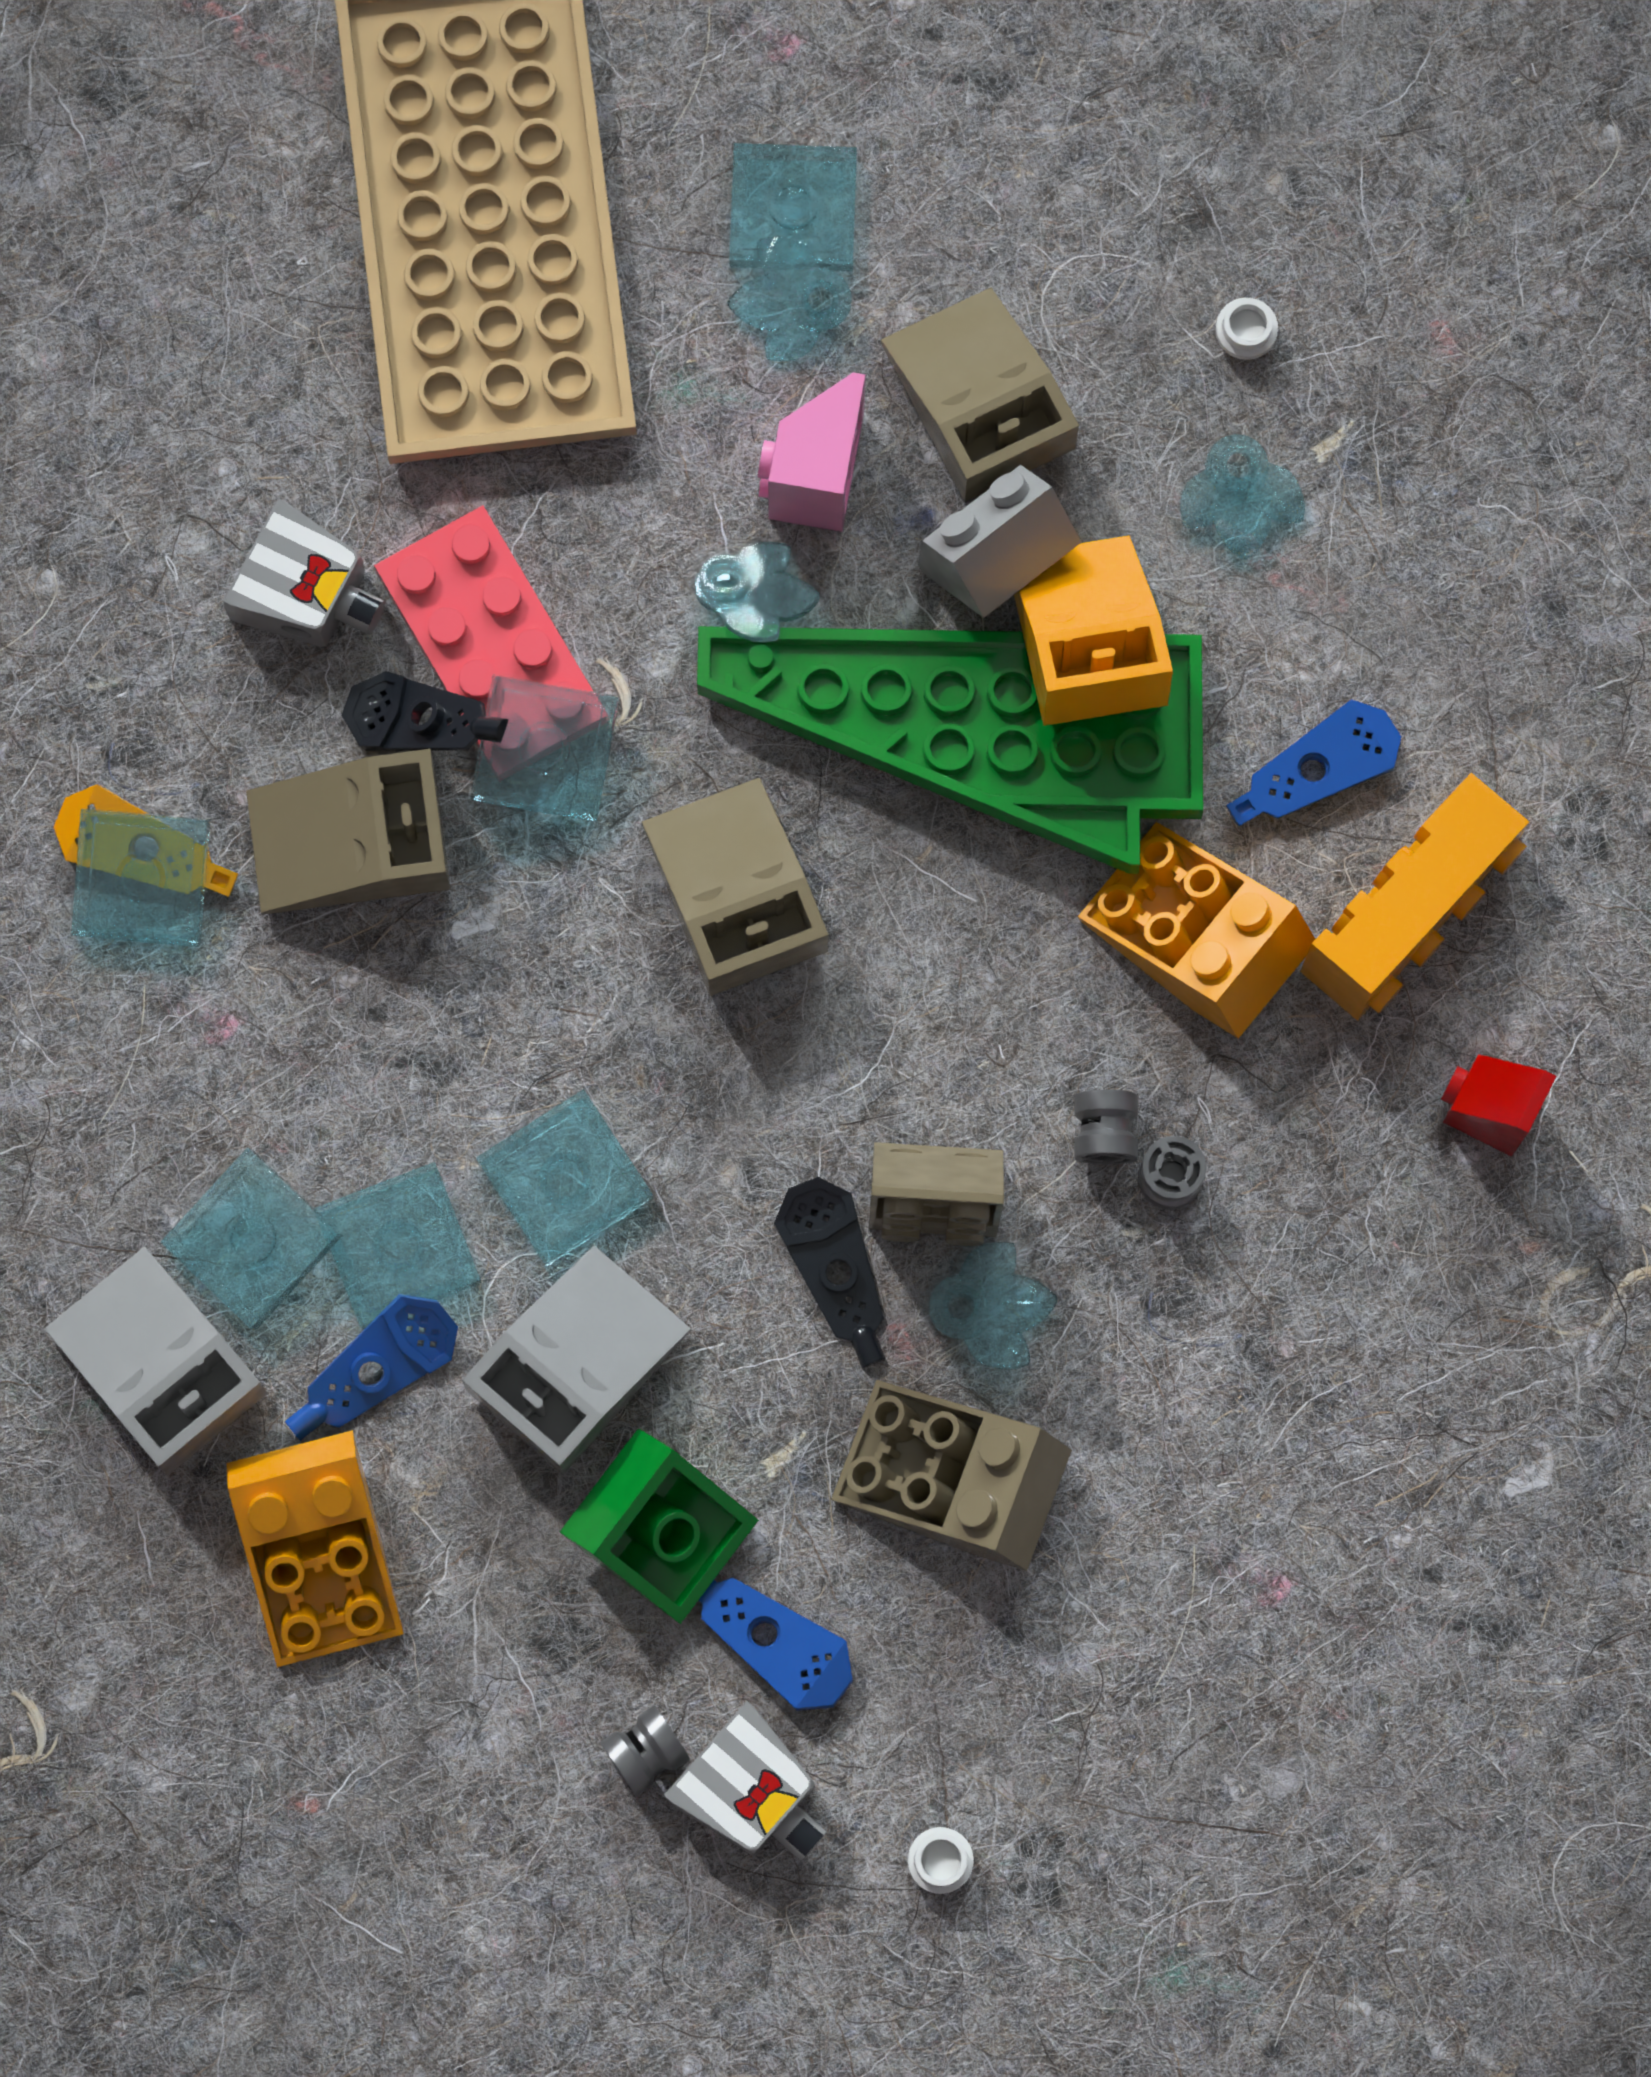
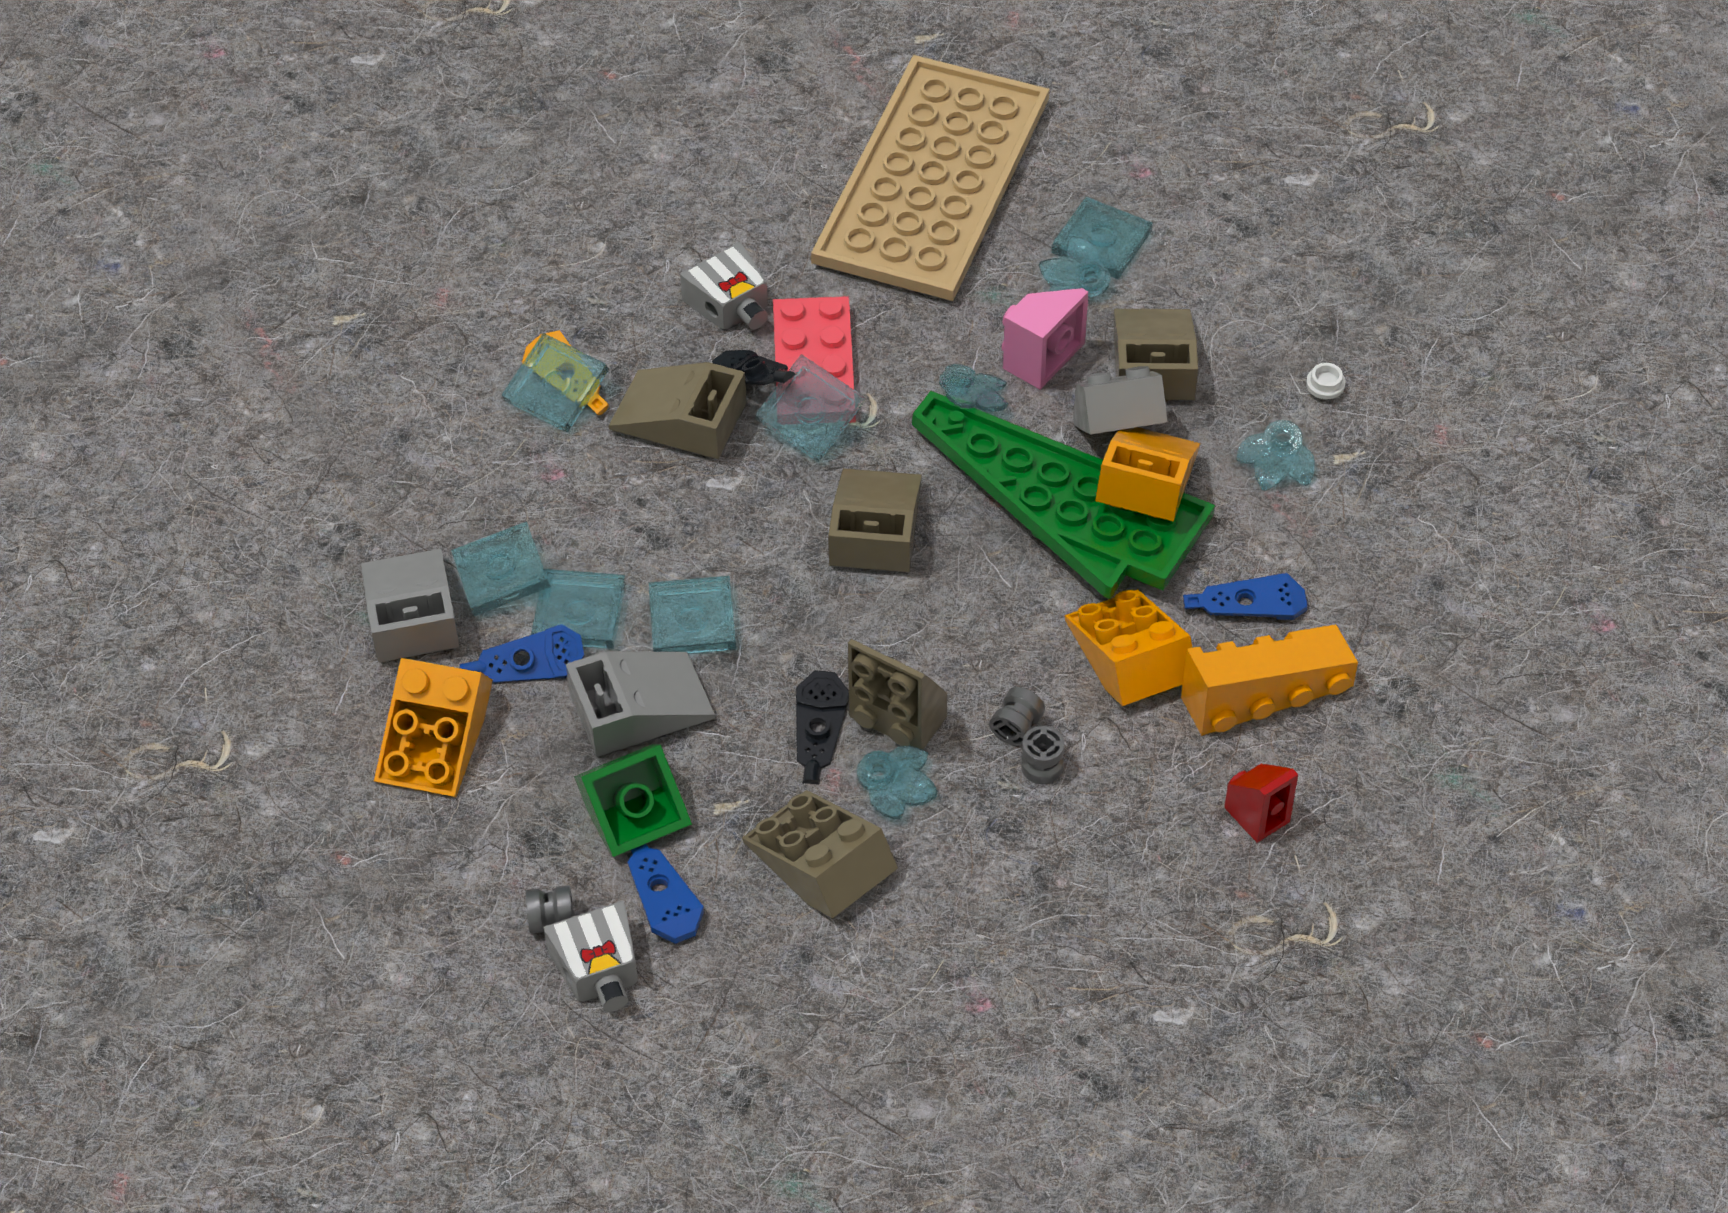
camera: 30 degrees right, 25 degrees down
white plate [908,1827,974,1894] -> none

